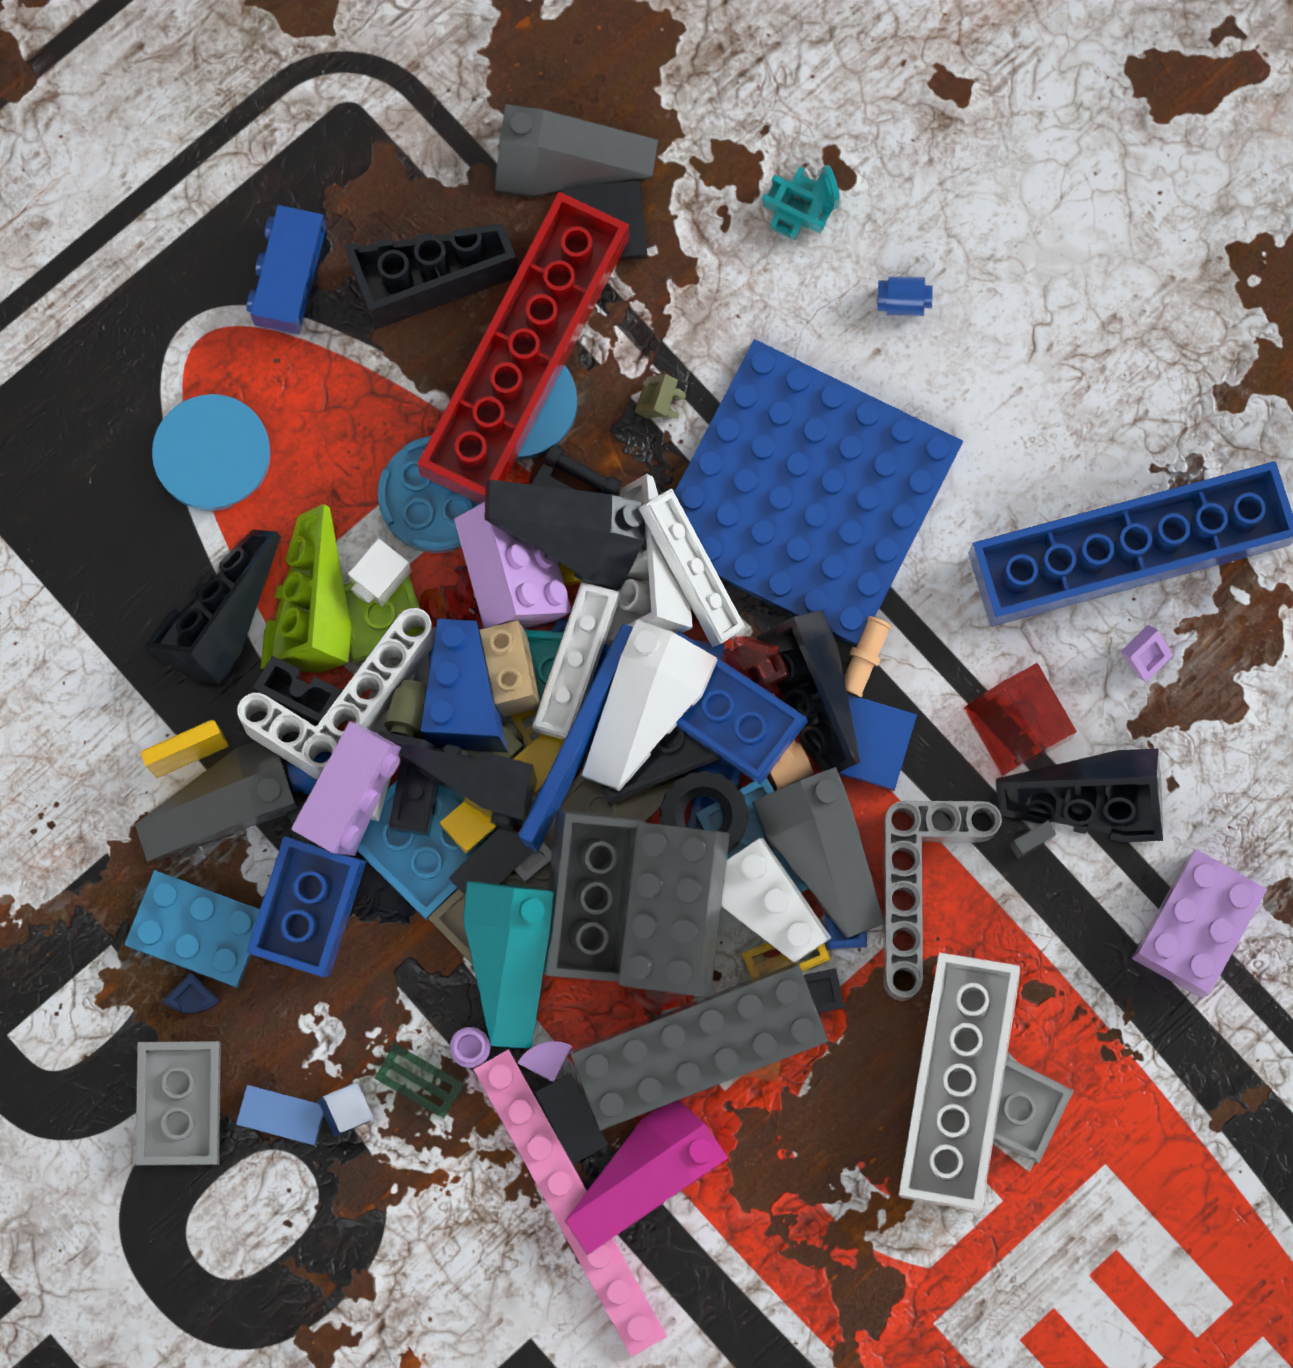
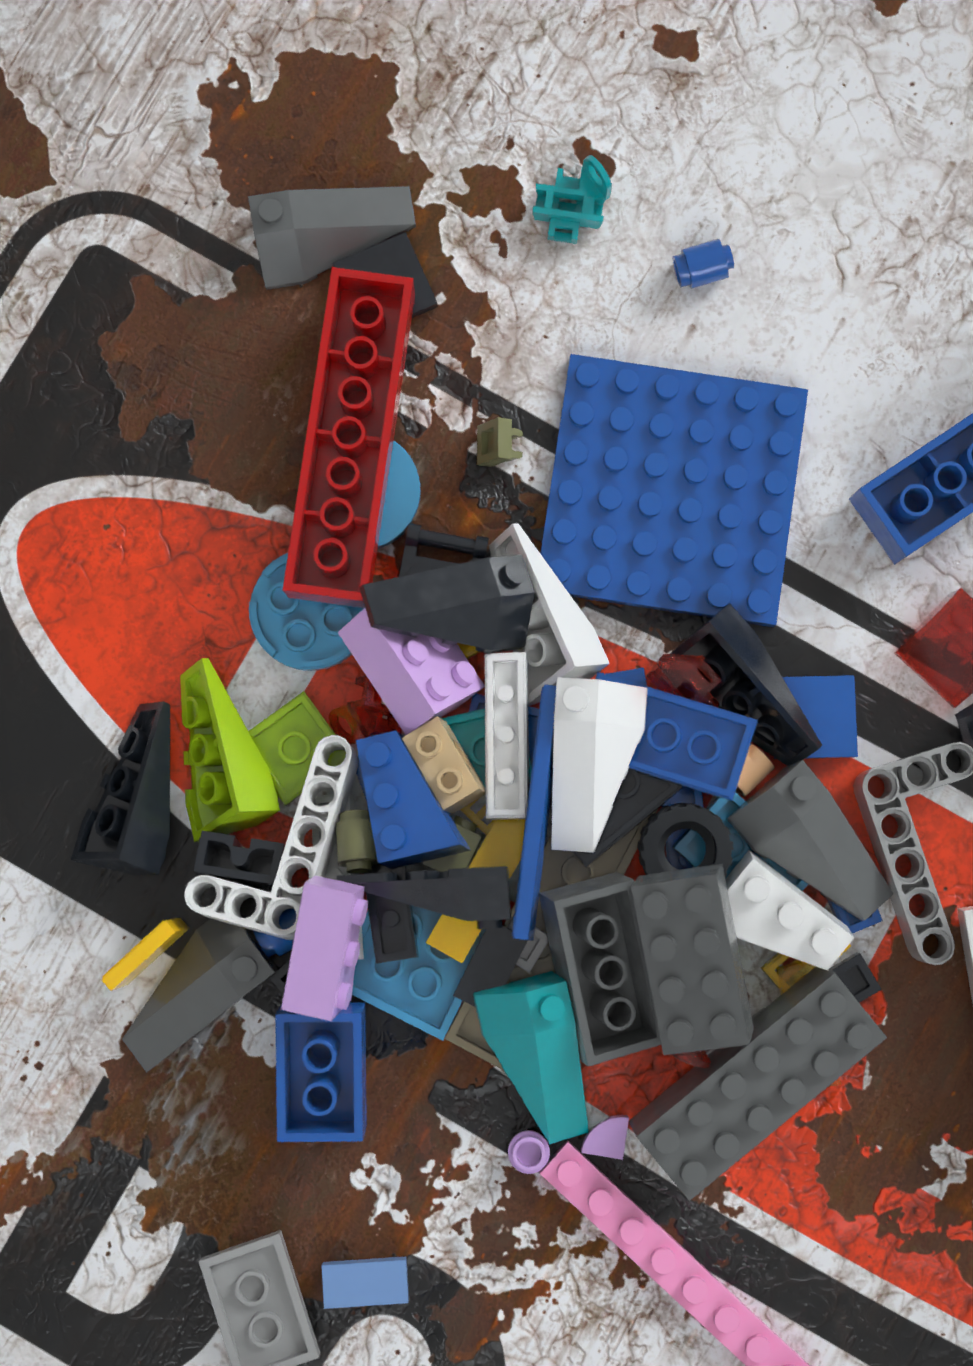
camera: 20 degrees left, 5 degrees up
dark azure plate [124,870,260,988] -> none
dark azure tile [152,394,271,511] -> none
dark blue tile [162,973,220,1014] -> none
blue brick [246,205,326,335] -> none
tile [318,1082,374,1137] -> none
black wedge [344,224,519,330] -> none
white brick [348,538,412,607] -> none
clear green tile [374,1043,465,1120] -> none
black tile [535,1073,609,1165] -> none
dark pink wedge [565,1100,728,1255] -> none
white tile [638,489,746,647] -> none
light nougat pin [844,616,892,698] -> none

